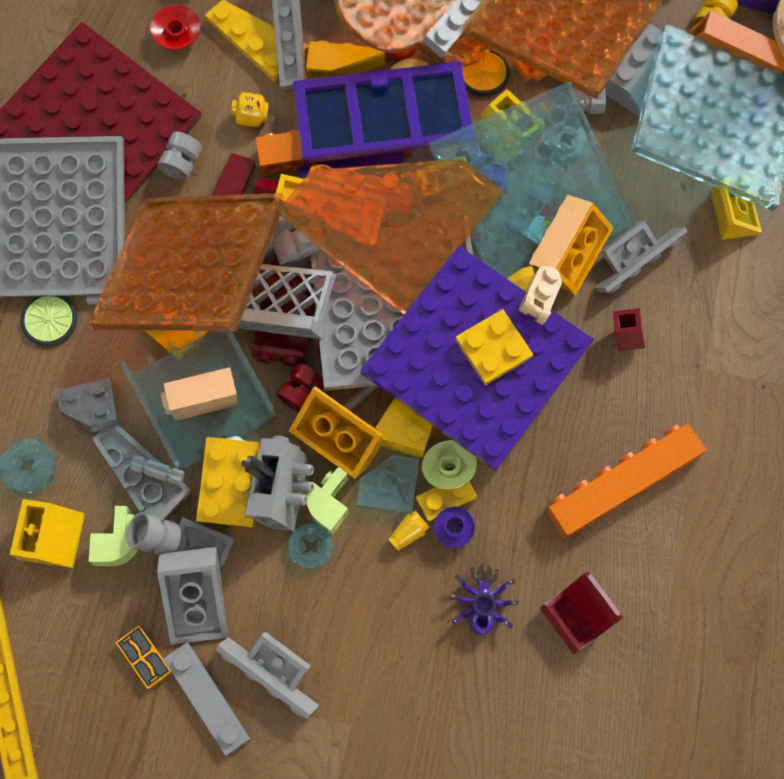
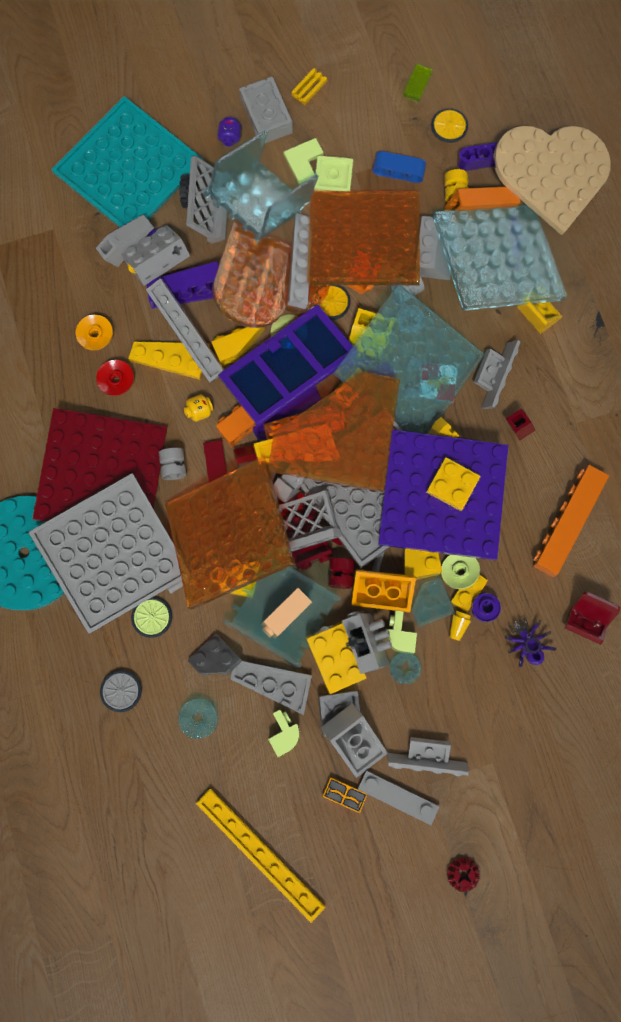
camera: 30 degrees left, 5 degrees up
yellow slope [10,499,85,569] -> none
light grey wheel [126,512,181,556] -> none
light grey axle [130,455,185,486] -> none
tan plate [518,266,562,325] -> none
light orange slope [529,195,614,295] -> none

